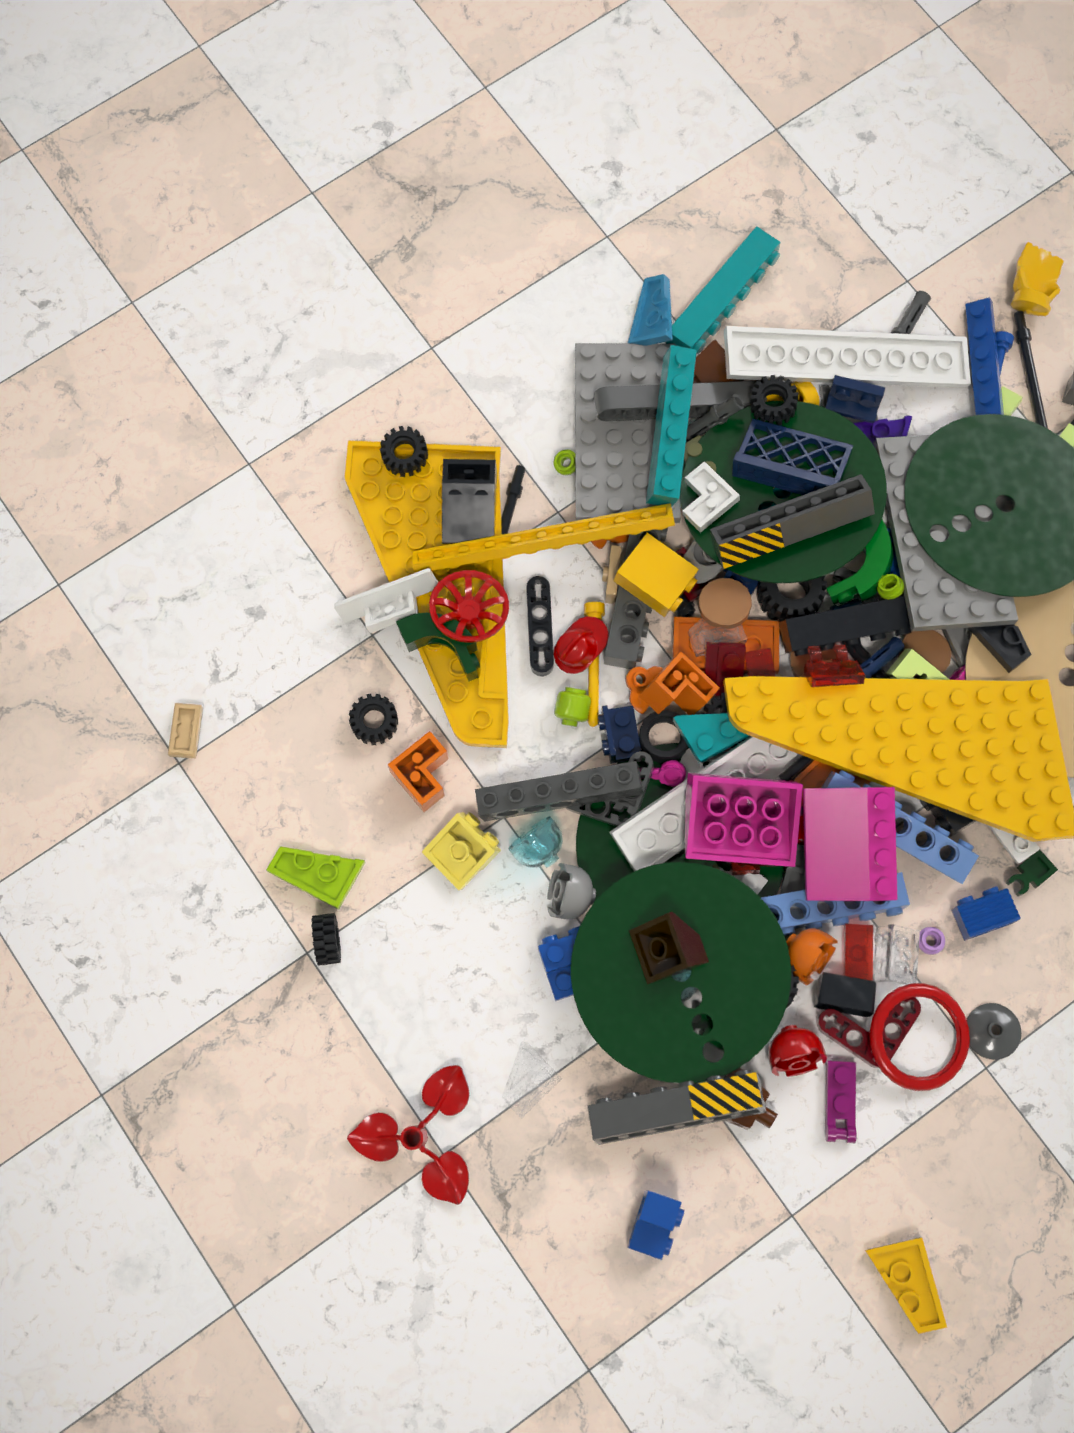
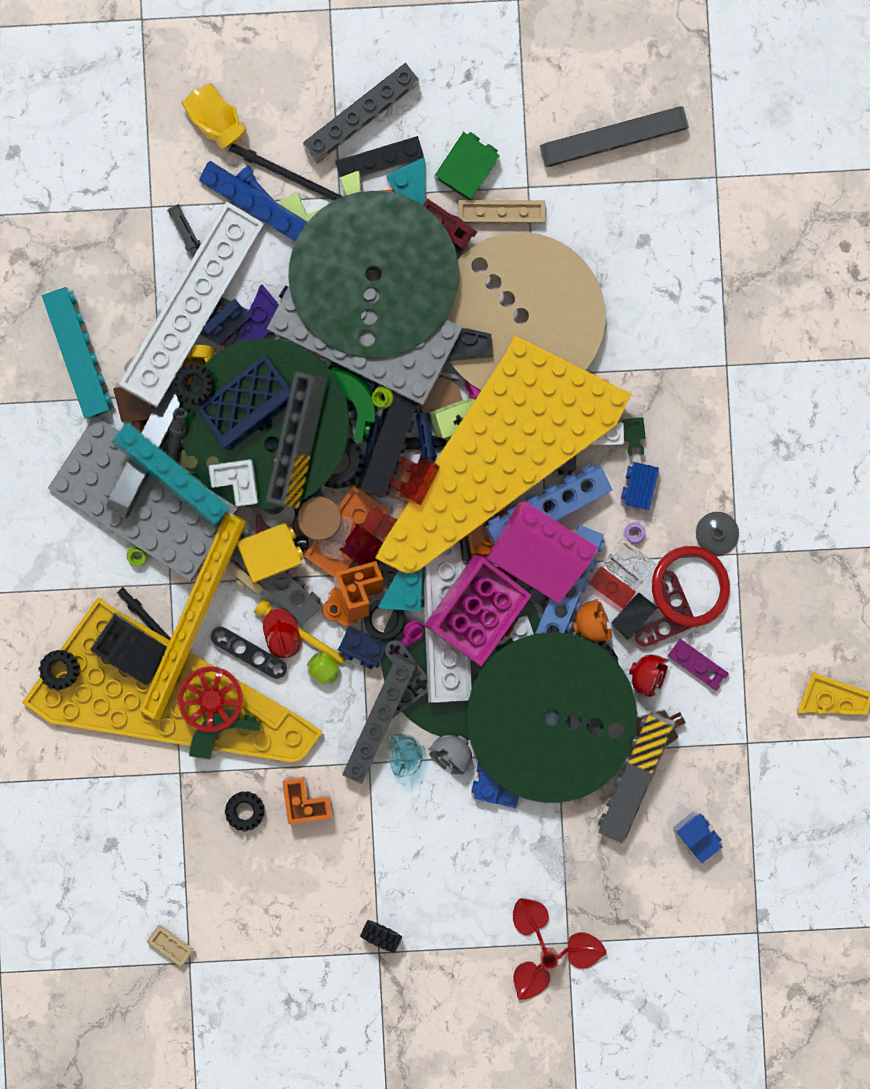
camera: 55 degrees left, 15 degrees up
lime wing [266,846,366,910] -> none
white bracket [334,568,438,634] -> none
light yellow plate [422,812,501,890] -> none
dark azure wing [628,274,672,346] -> none
dark brown slope [629,912,709,984] -> none

